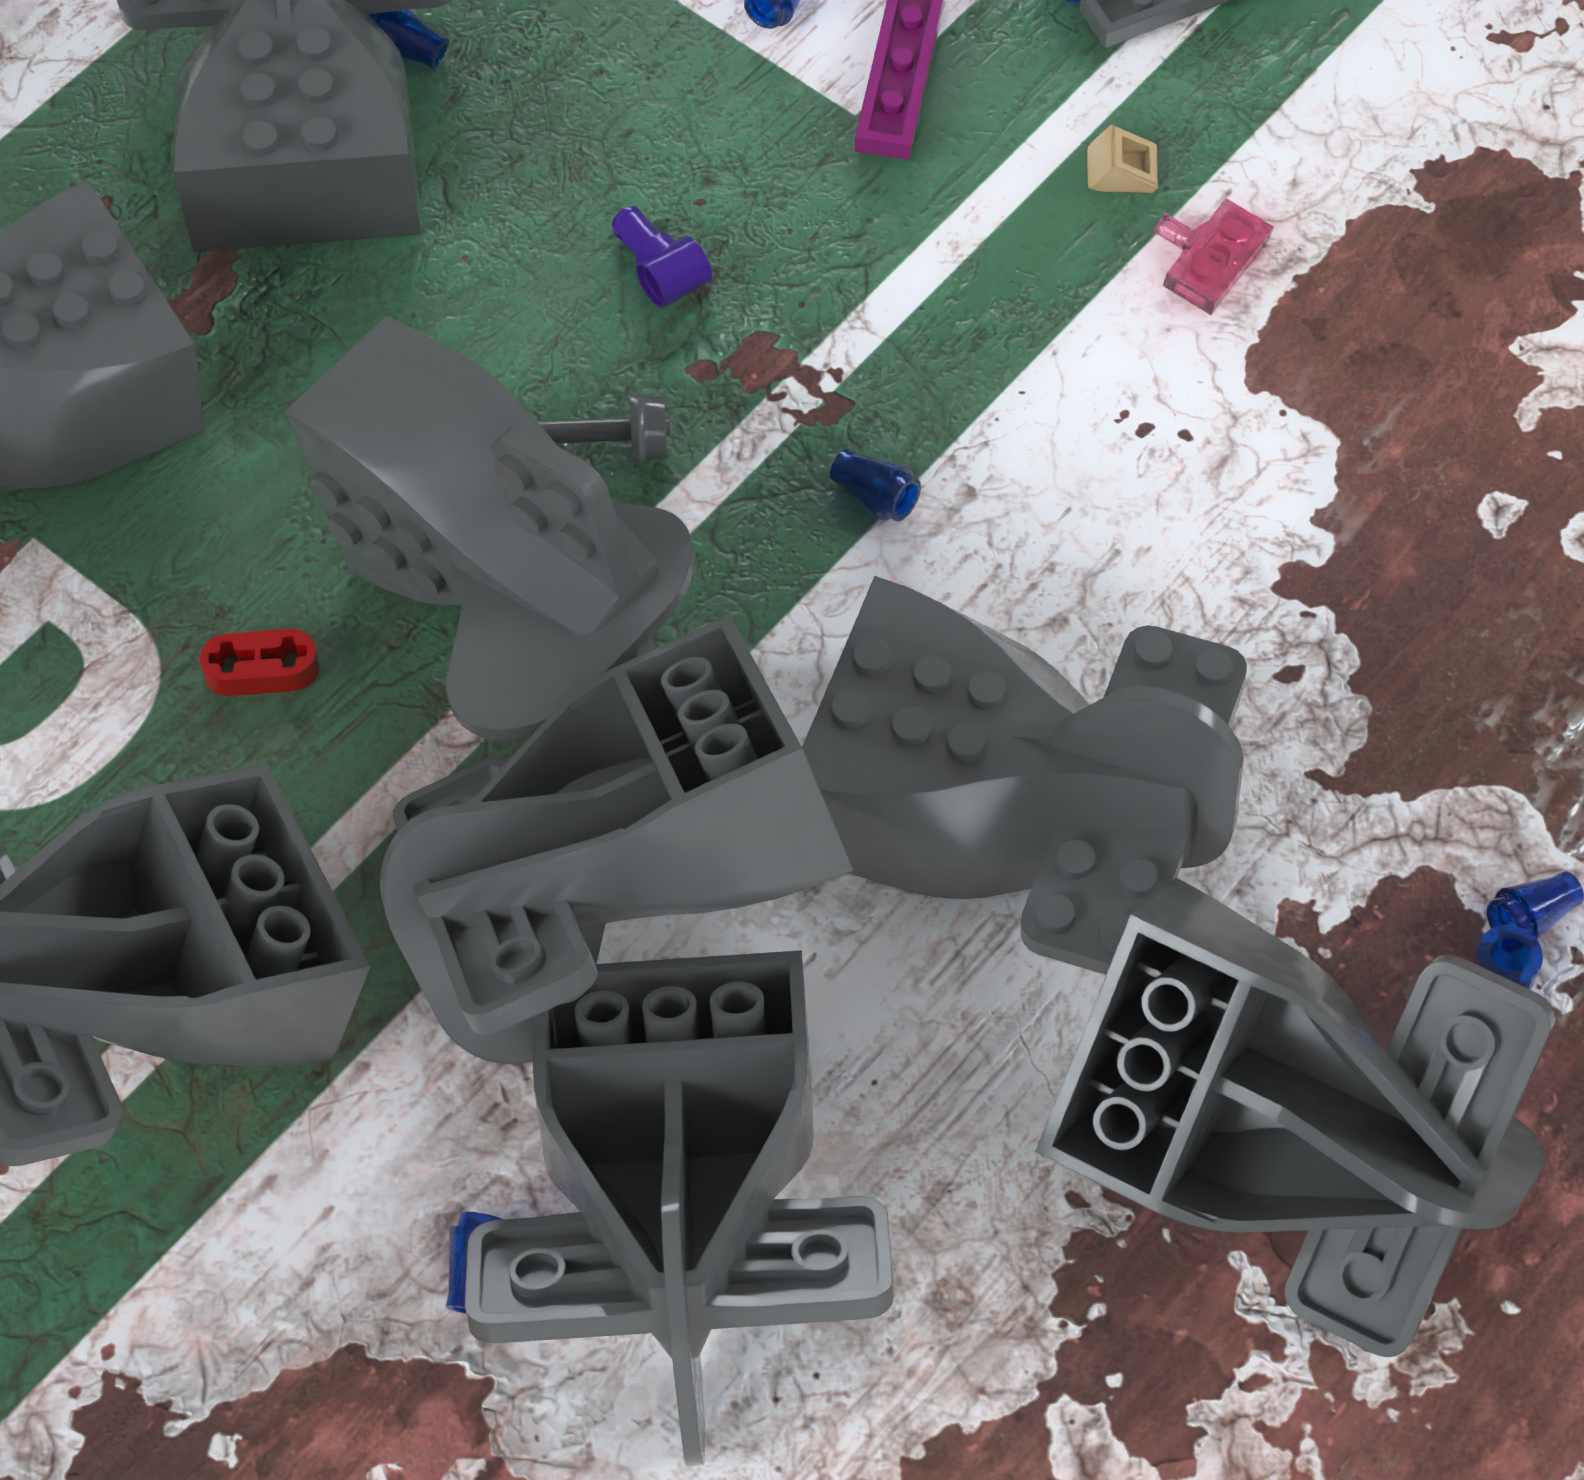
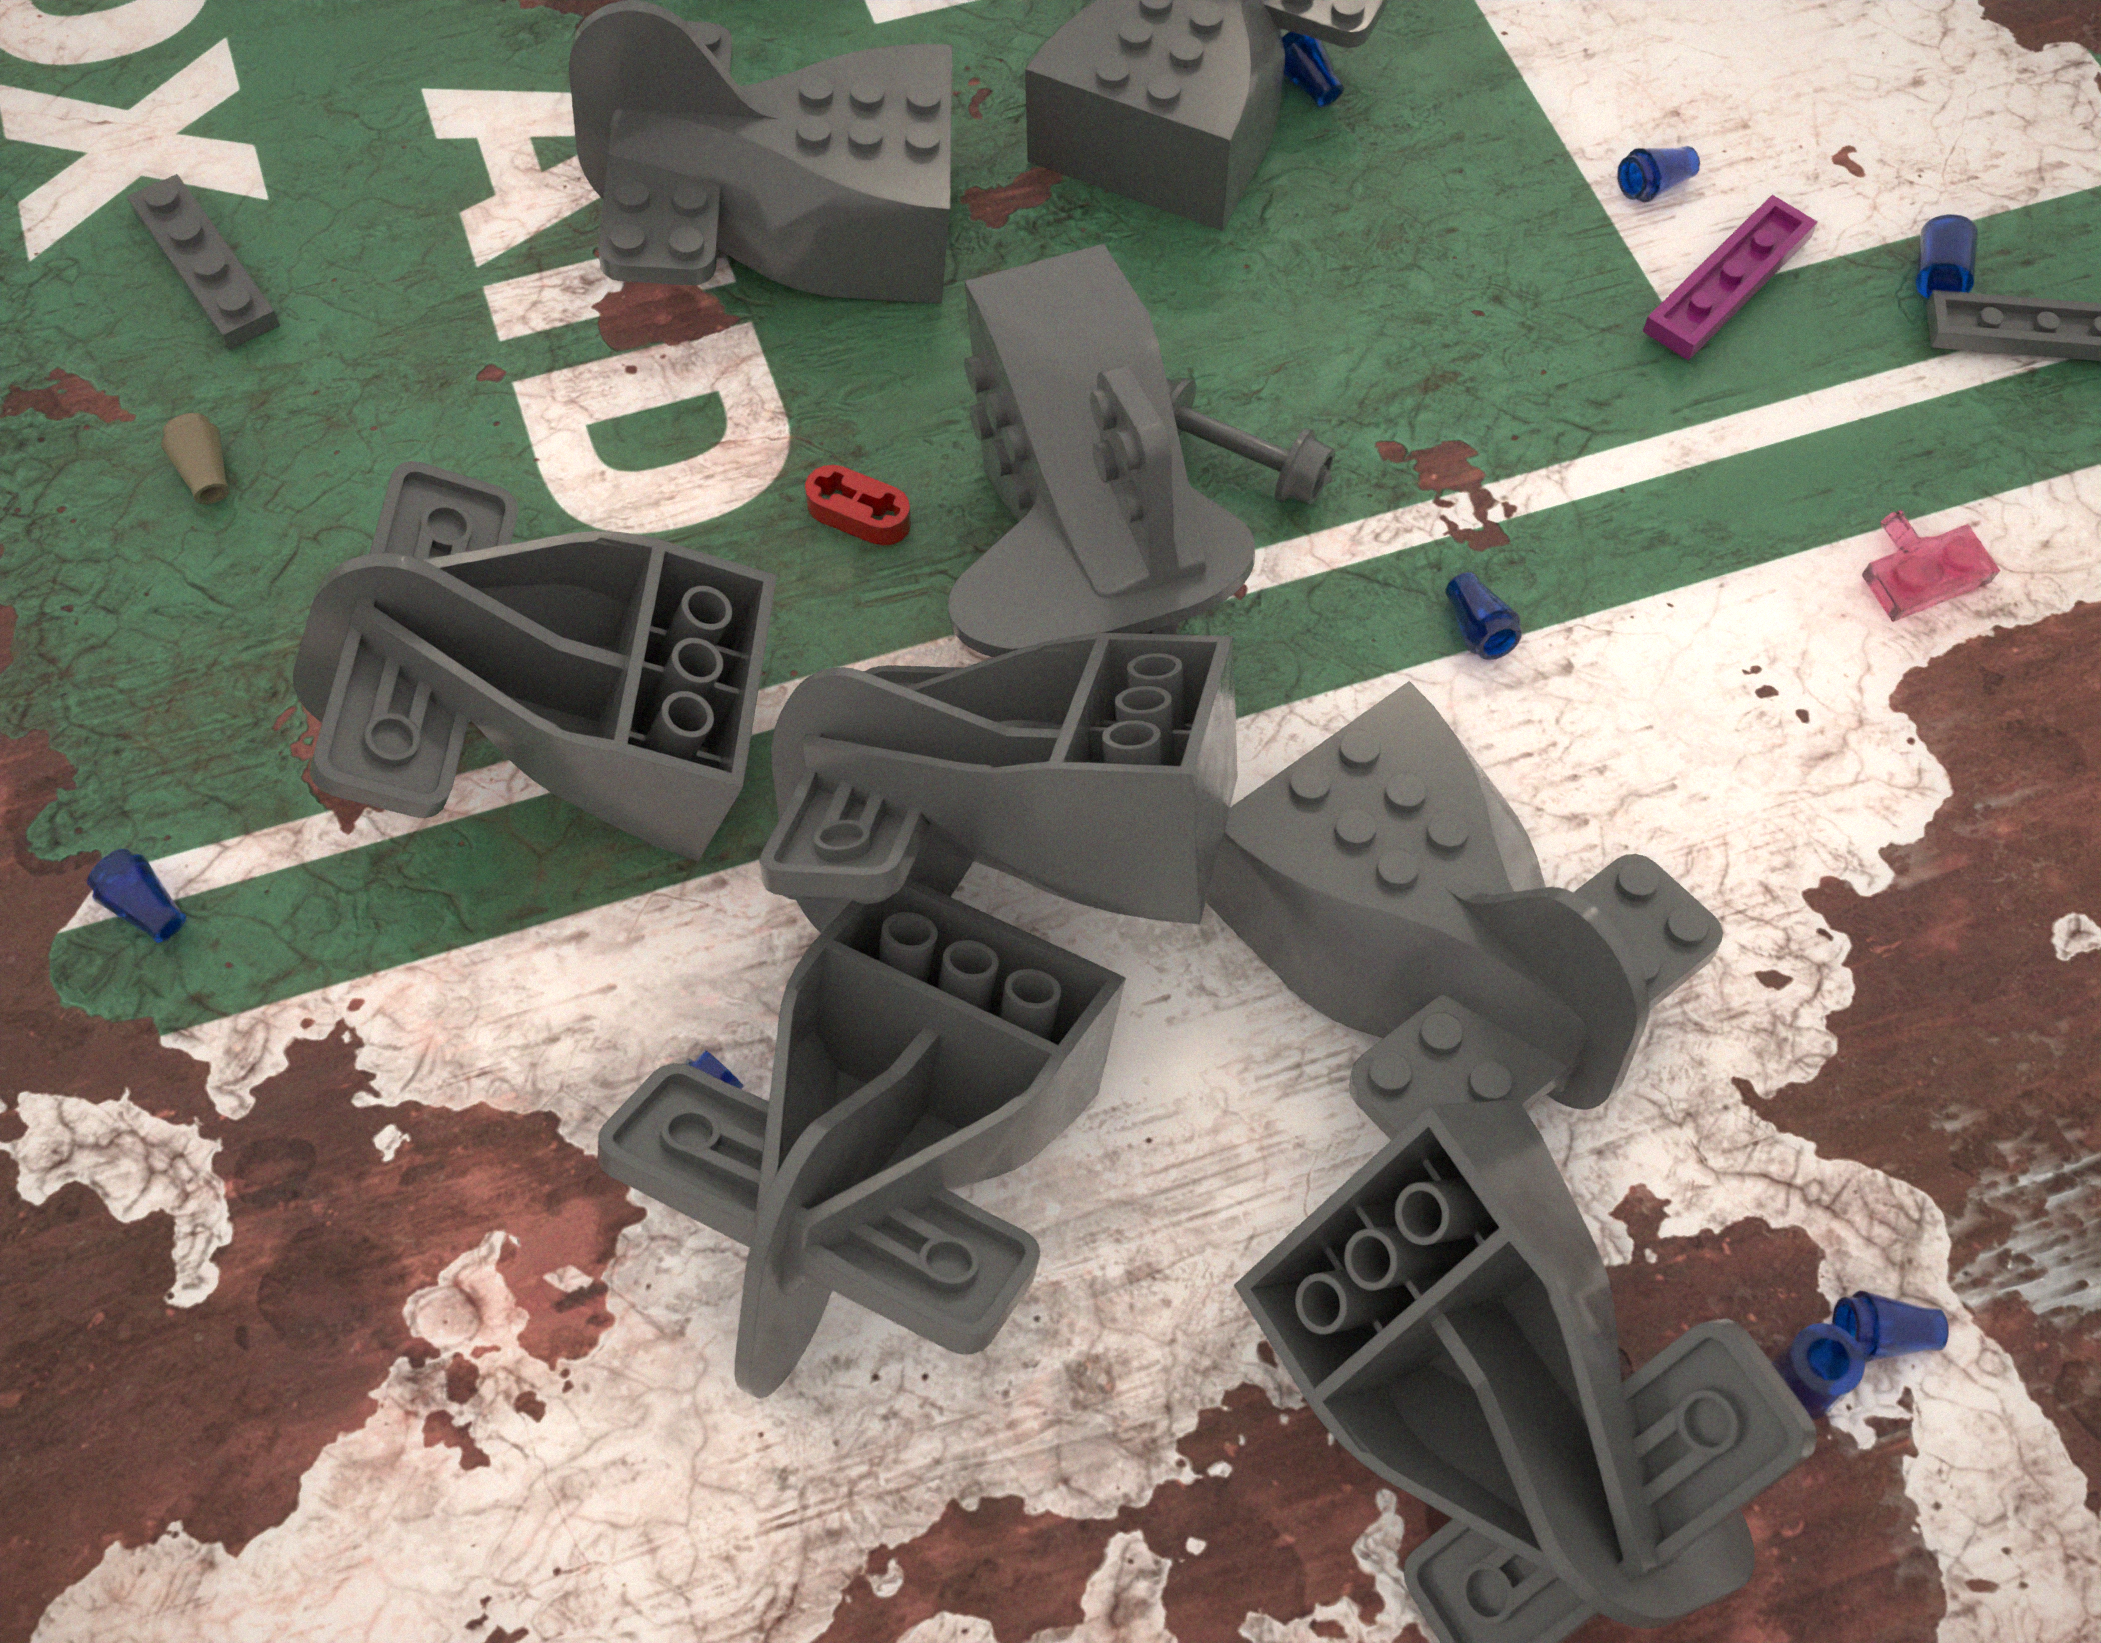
camera: 30 degrees right, 0 degrees up
dark purple pin [612,206,712,308] -> none
tan slope [1087,124,1158,193] -> none

